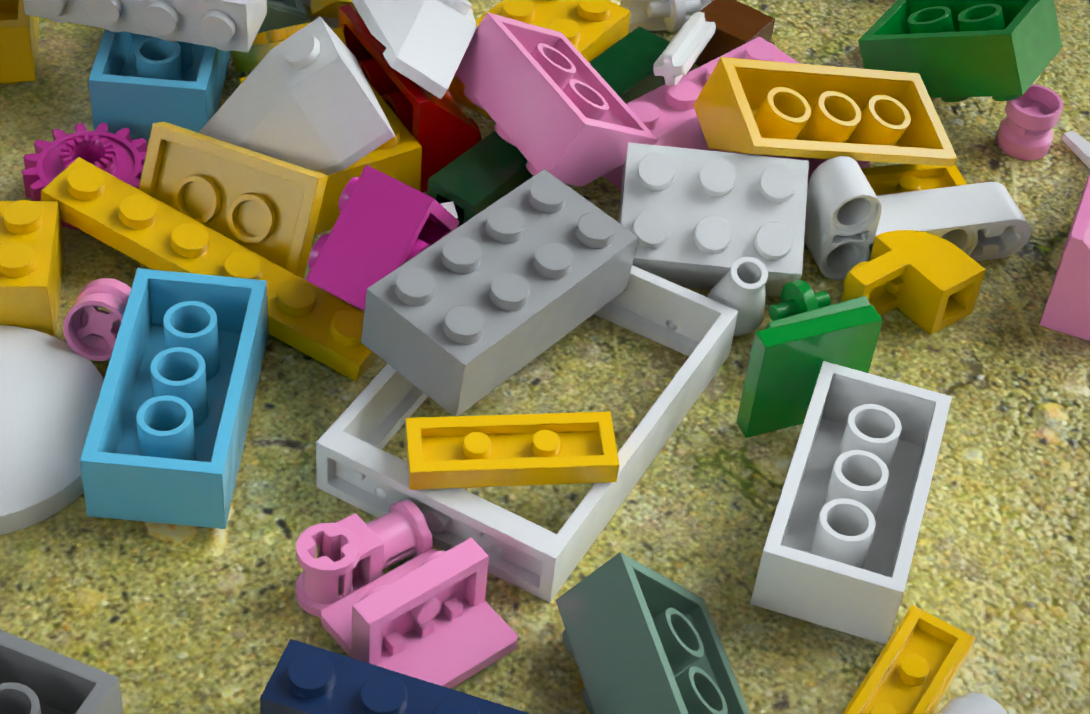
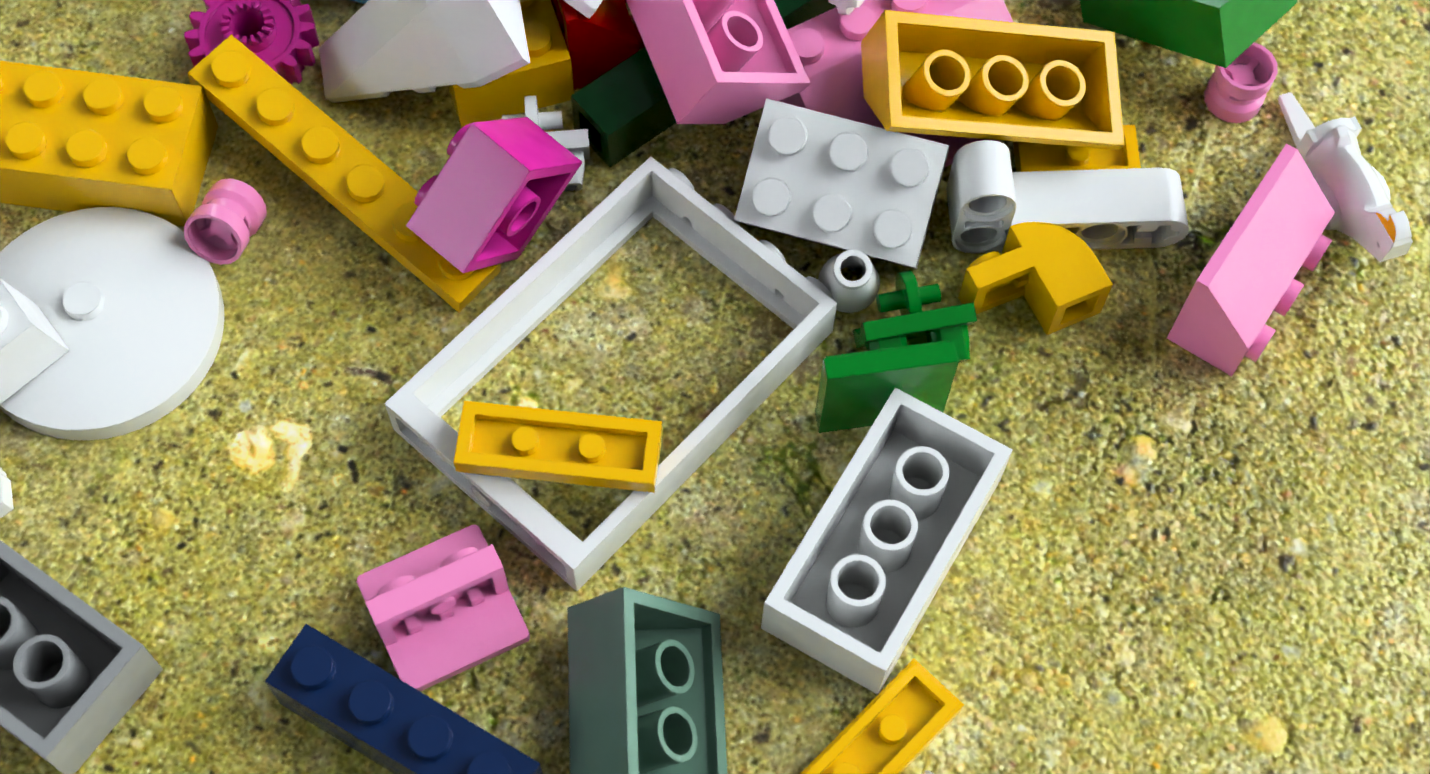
camera: 15 degrees right, 20 degrees up
medium azure brick [80,268,269,529] -> none
yellow plate [139,122,328,279] -> none
bright pink connector [296,499,433,618] -> none
light grey brick [361,169,639,416] -> none

